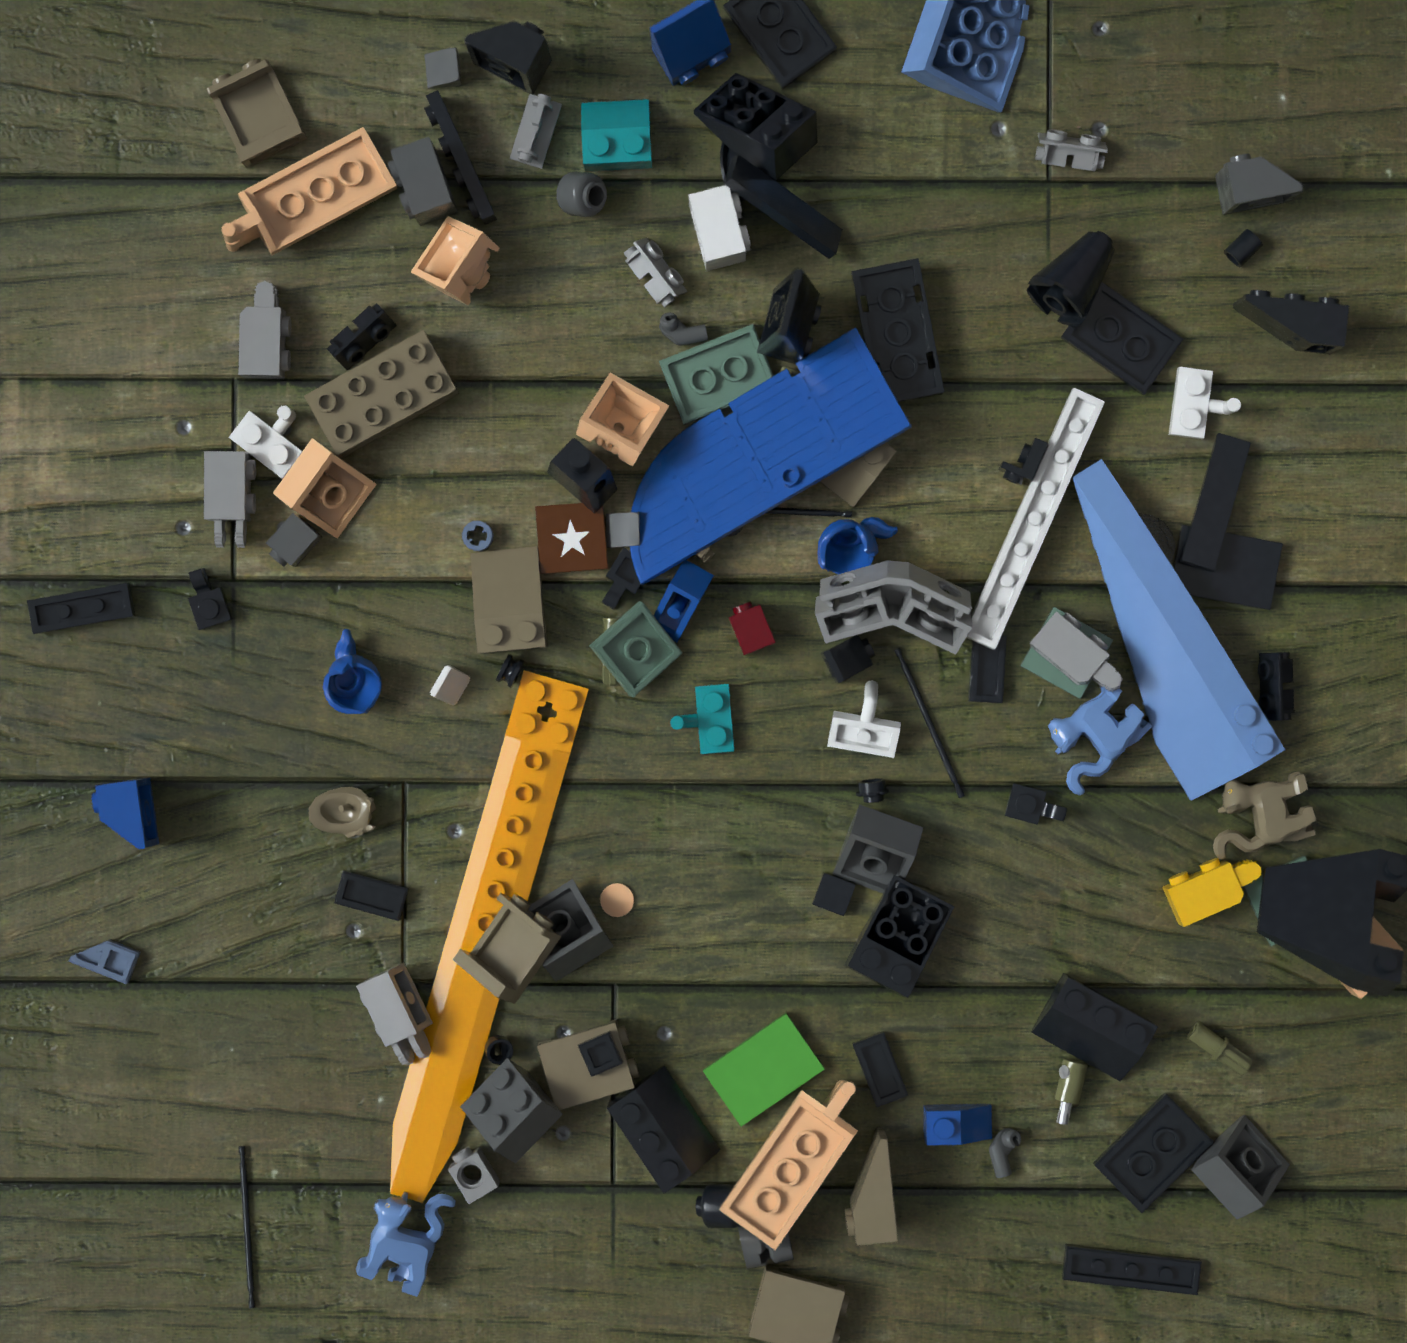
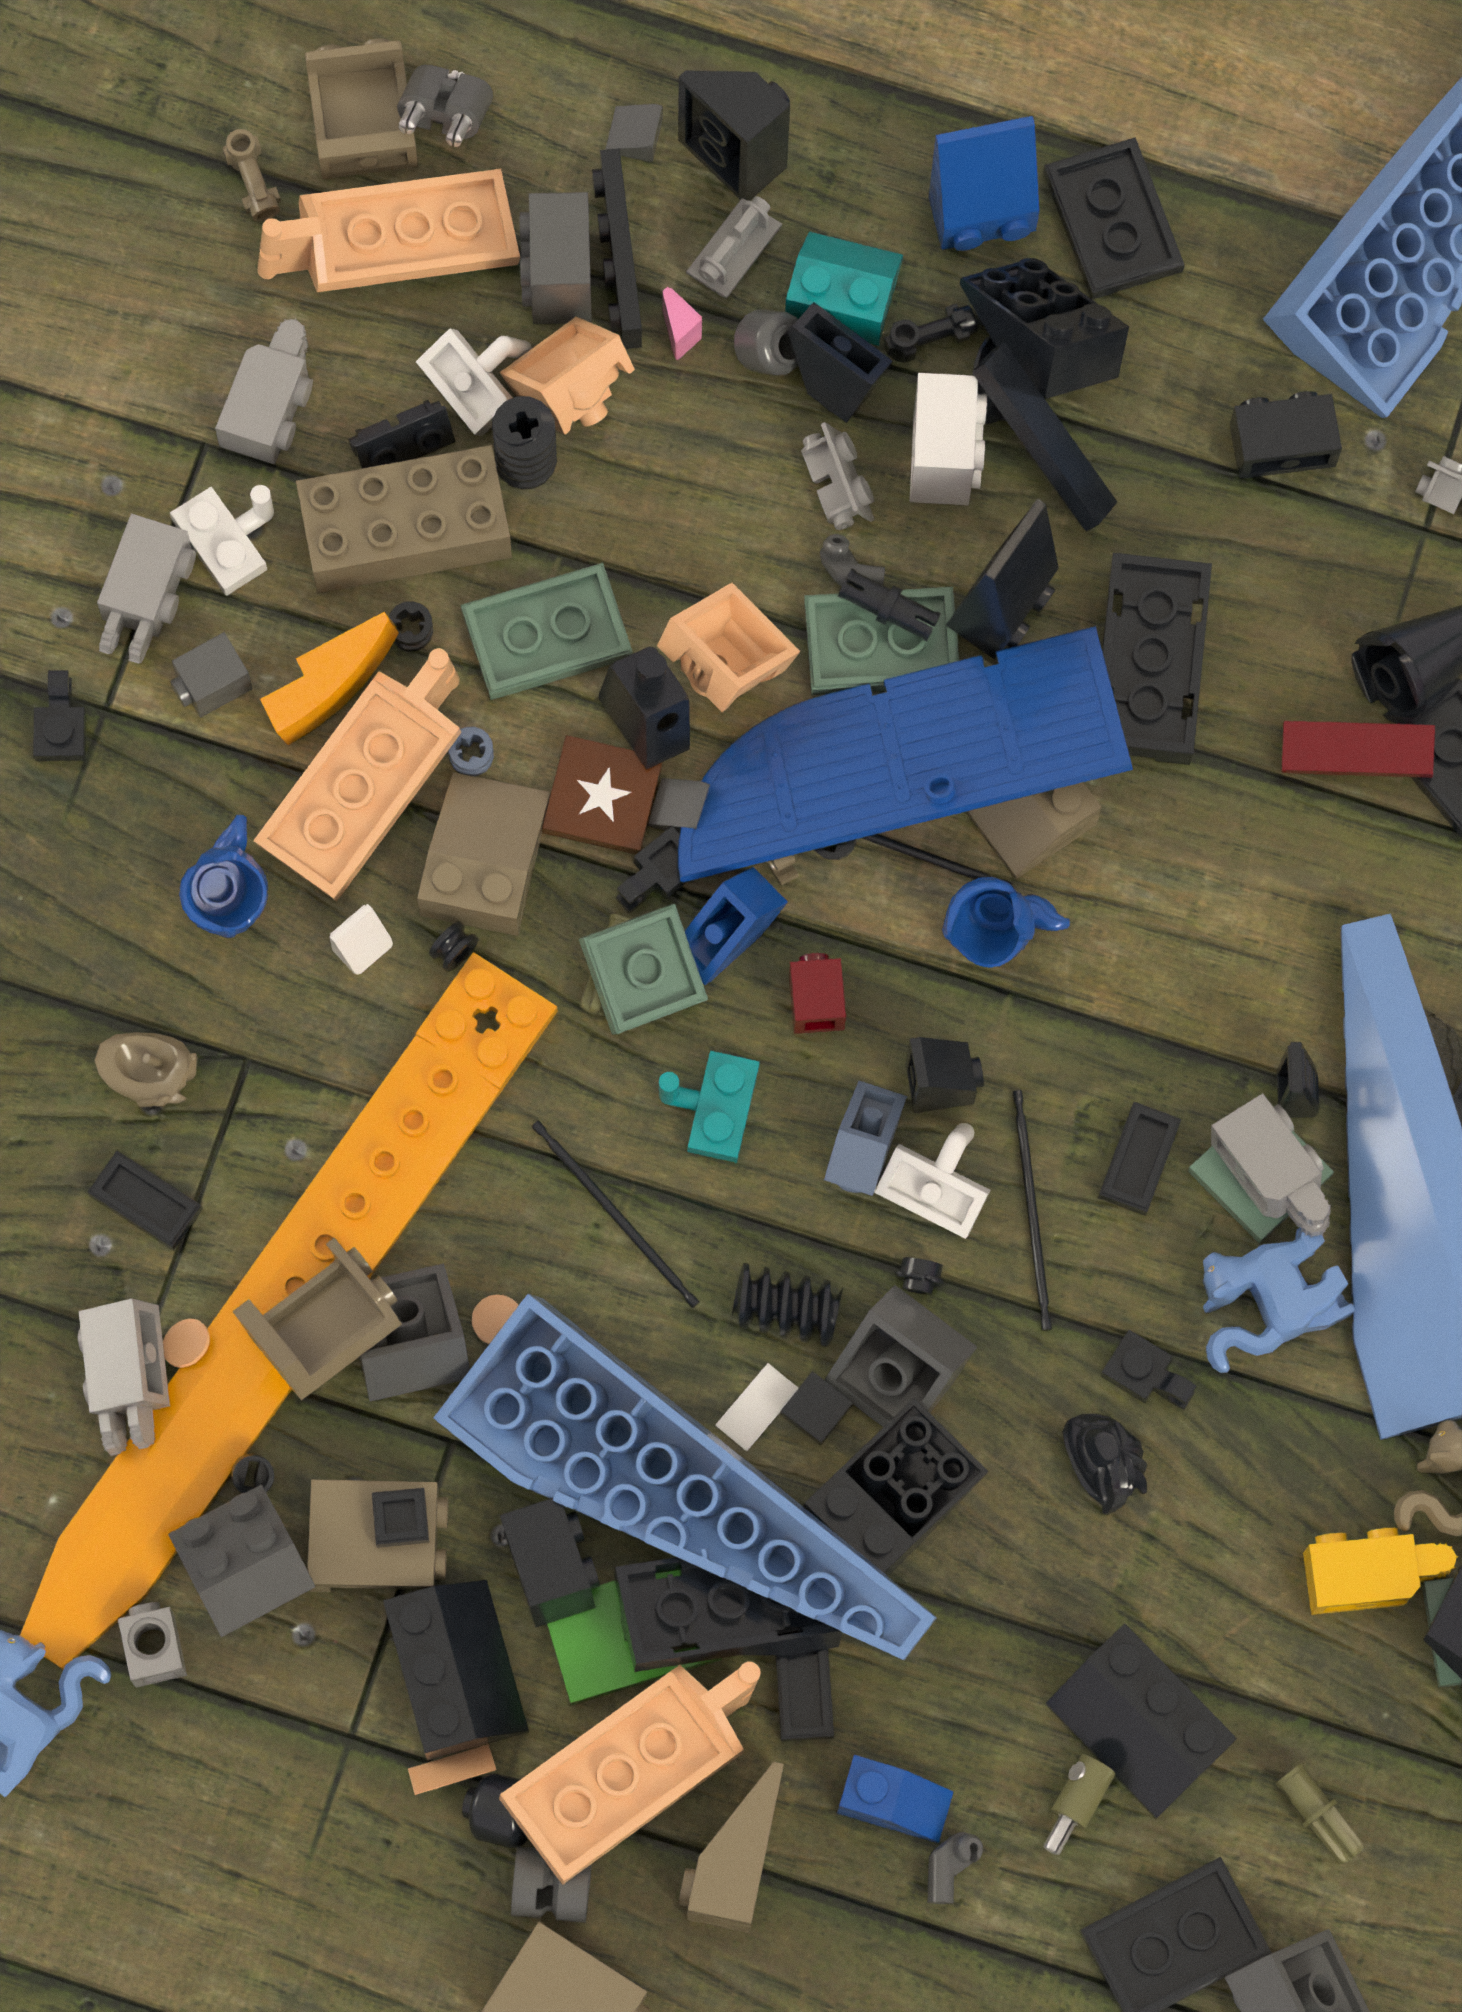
camera: 15 degrees right, 15 degrees down
light nougat slope [273,438,377,539] -> none
light grey brick [815,561,972,655] -> none
white plate [966,388,1105,650] -> none
black bracket [998,438,1048,486] -> none
none -> light nougat piece [163,1319,210,1368]
none -> dark tan bar [222,129,281,222]
none -> light nougat hinge [254,648,462,902]
none -> light orange slope [260,611,399,745]
none -> black bush [389,601,433,652]
none -> dark grey piece [397,65,493,147]
none -> light nougat sticker [408,1744,496,1795]
none -> white plate [416,328,532,436]
none -> medium blue wedge [434,1294,937,1660]
none -> sand green tile [461,563,633,700]
none -> black piece [492,396,557,490]
none -> black brick [500,1498,600,1627]
none -> black piece [532,1120,700,1308]
none -> black piece [614,1557,843,1672]
none -> bright pink slope [662,287,702,360]
none -> white sticker [715,1363,798,1451]
none -> black piece [732,1263,843,1347]
none -> black slope [788,302,892,423]
none -> sand blue slope [824,1081,907,1196]
none -> black pin [838,568,941,642]
none -> black bar [884,303,978,363]
none -> black hat [1062,1413,1147,1515]
none -> black brick [1229,391,1342,479]
none -> black slope [1277,1042,1320,1118]
none -> dark red tile [1282,721,1435,778]

